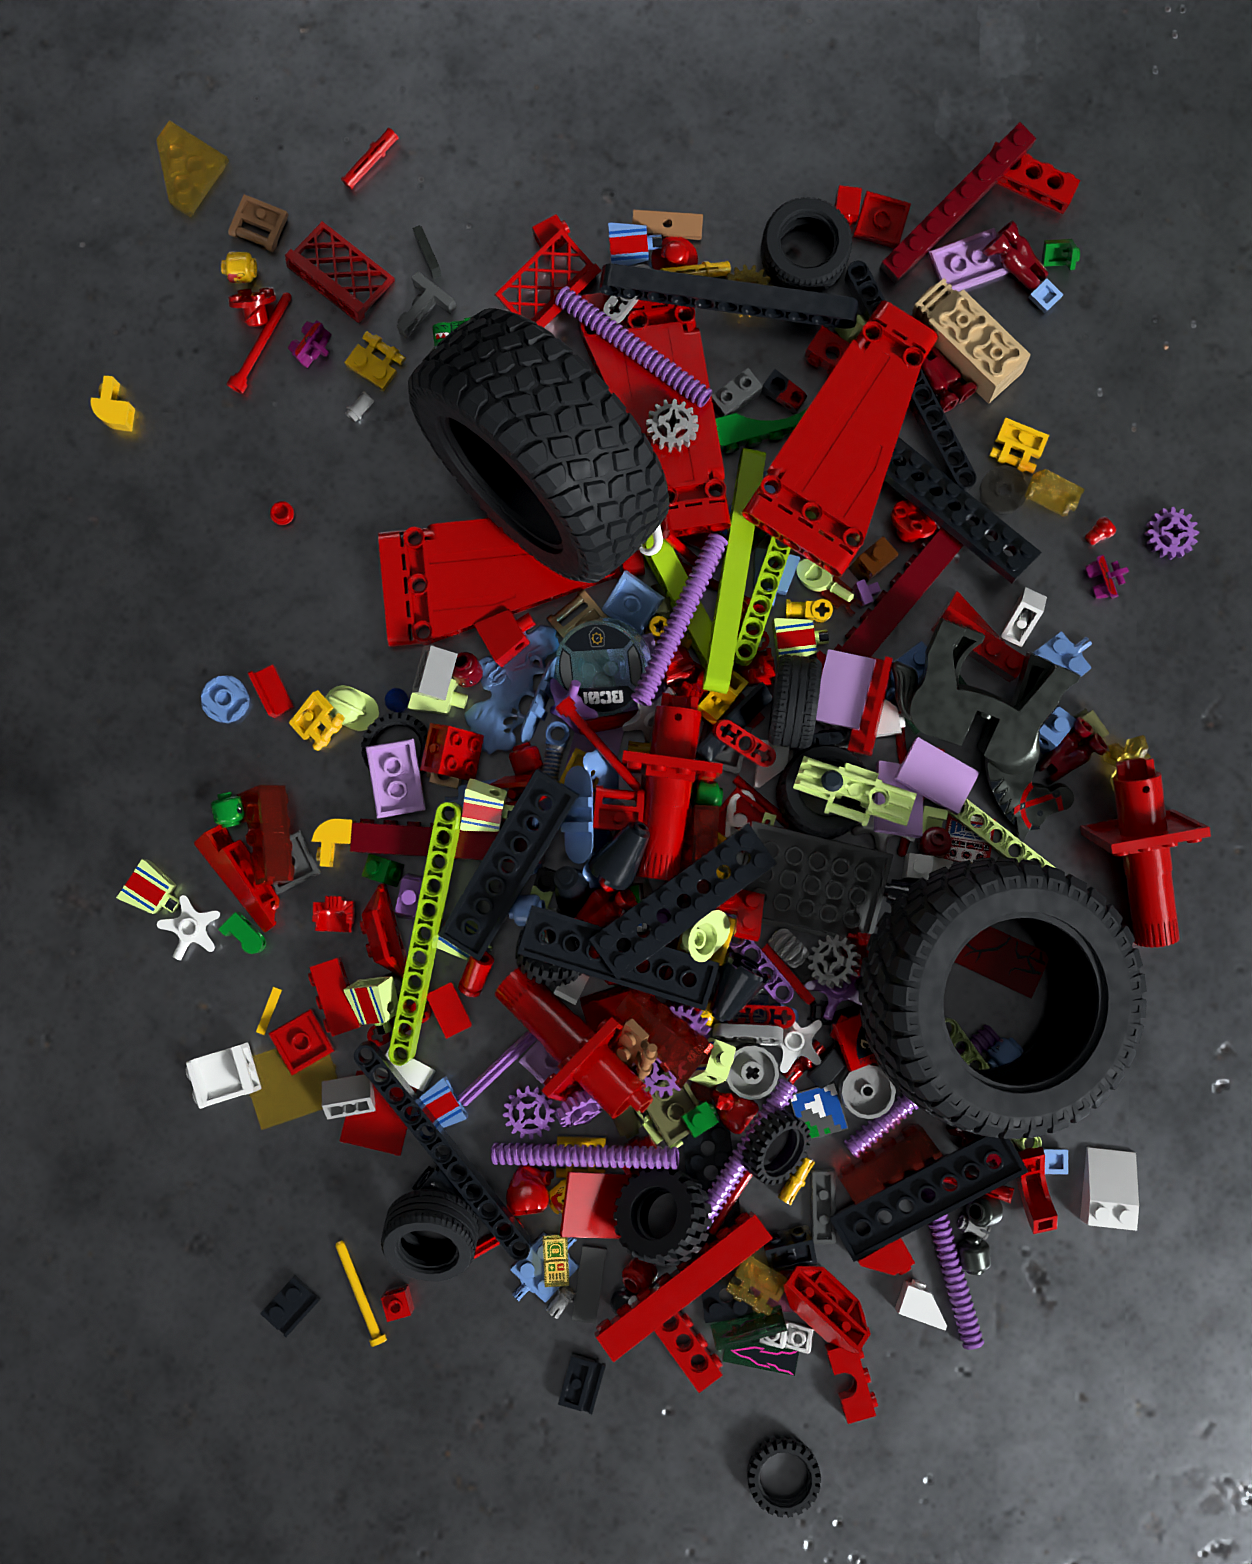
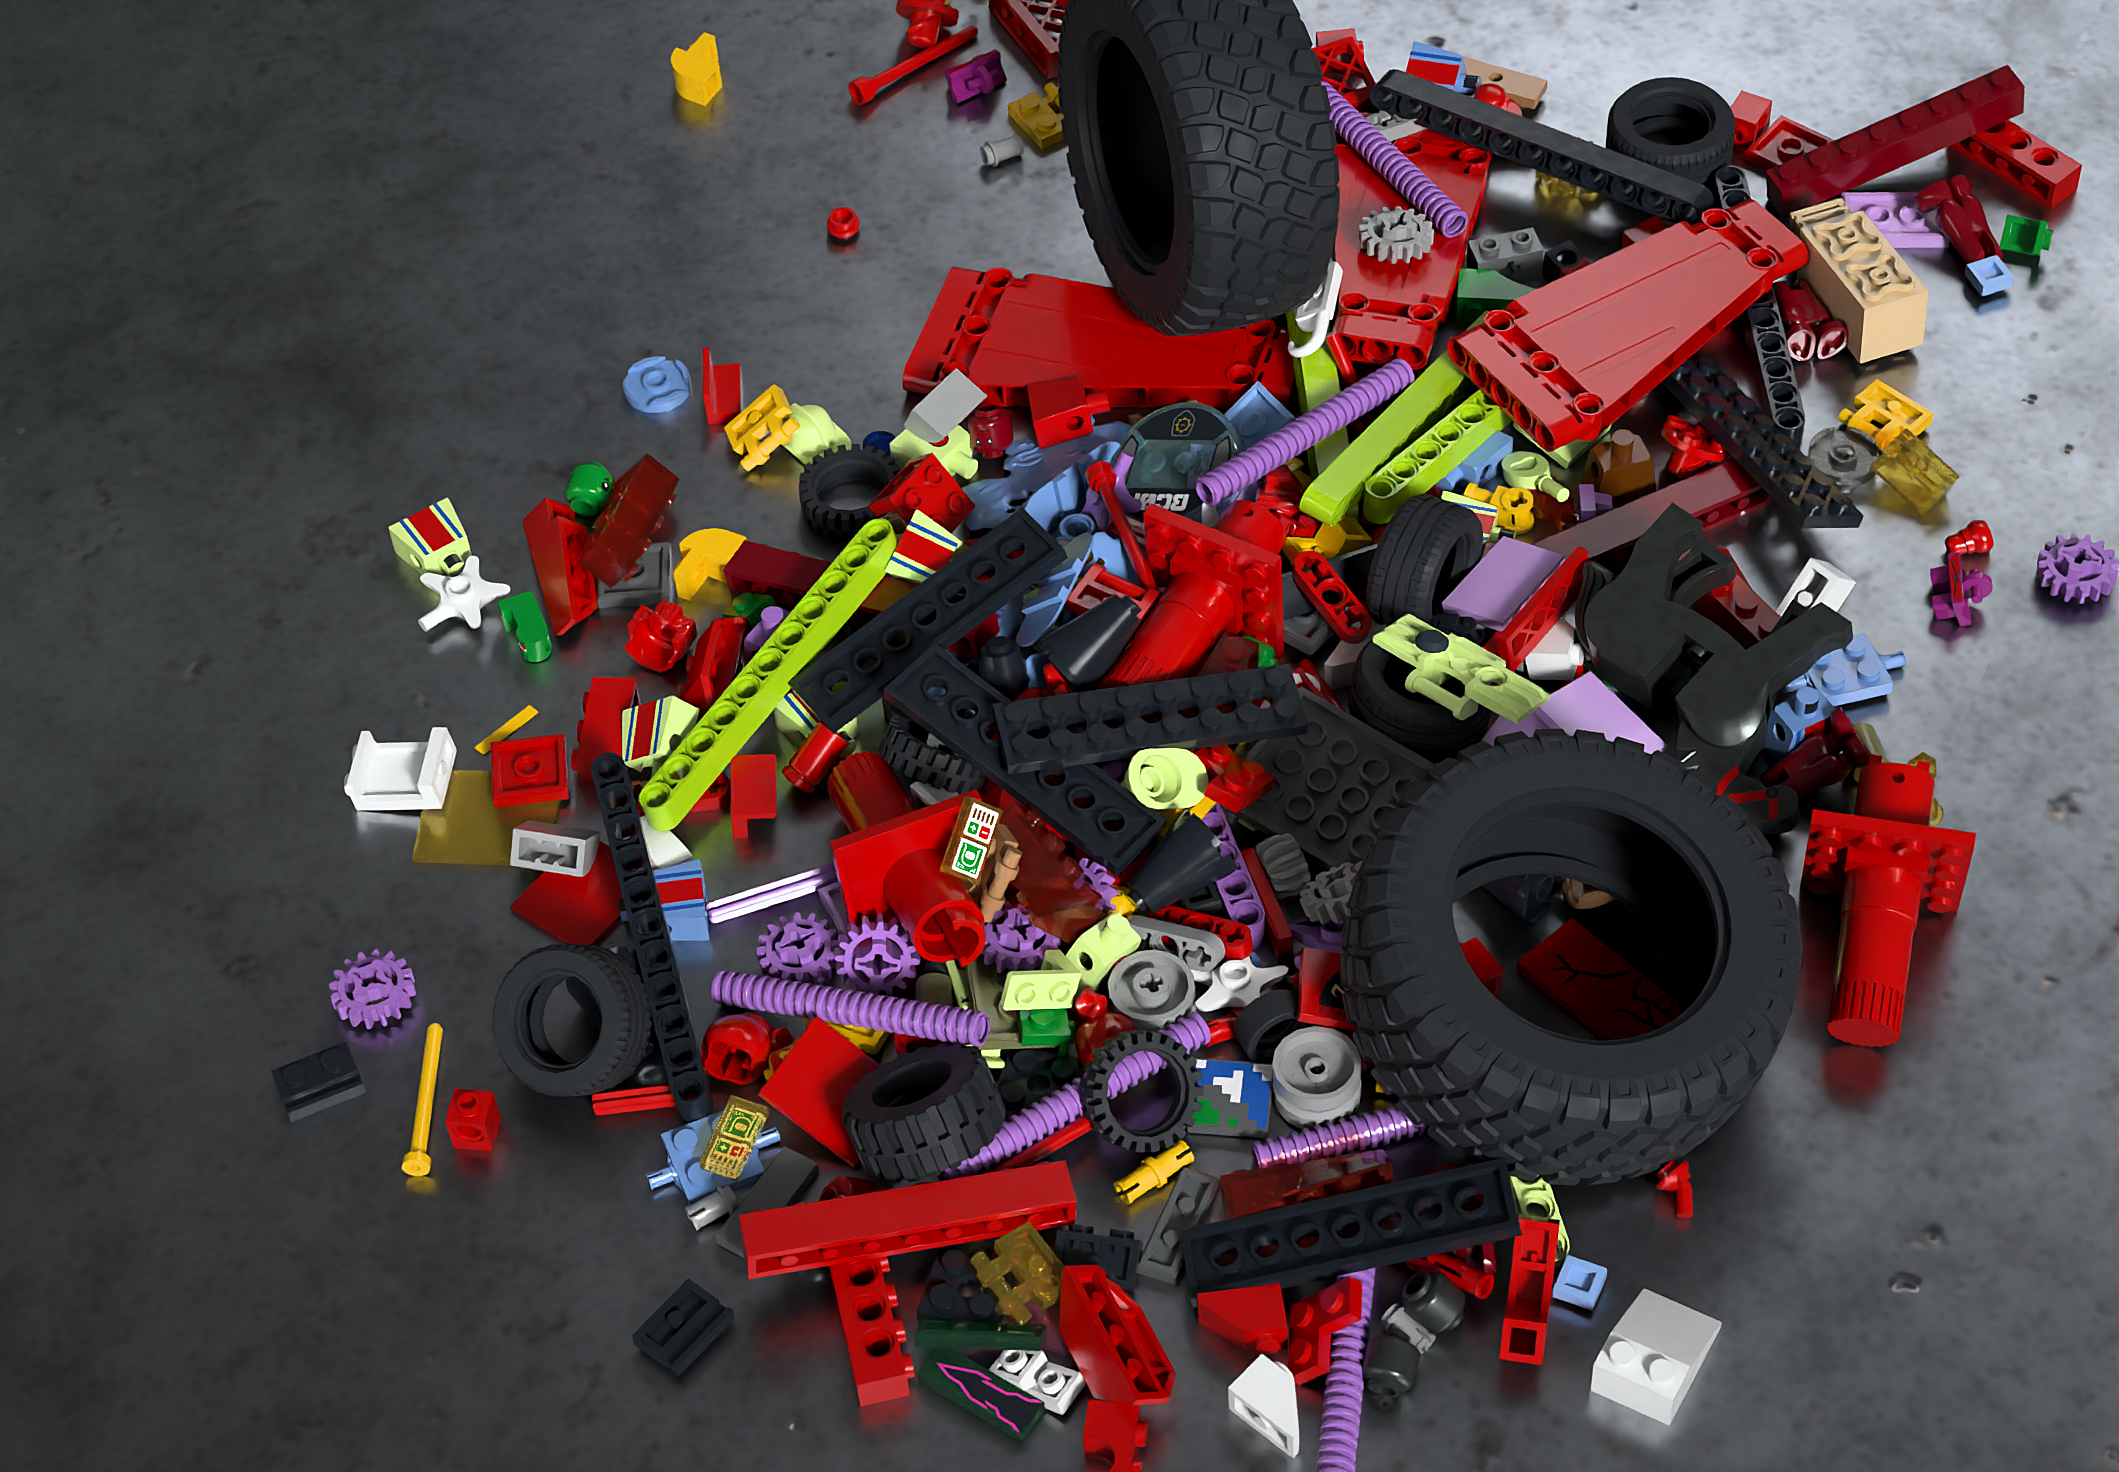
camera: 30 degrees right, 35 degrees down
lavender tile [366,739,426,819] -> none
none -> medium lavender gear [329,949,416,1029]
none -> tile [940,796,1003,885]
none -> yellowish green bracket [1000,950,1081,1010]
none -> red plate [1288,1276,1362,1385]

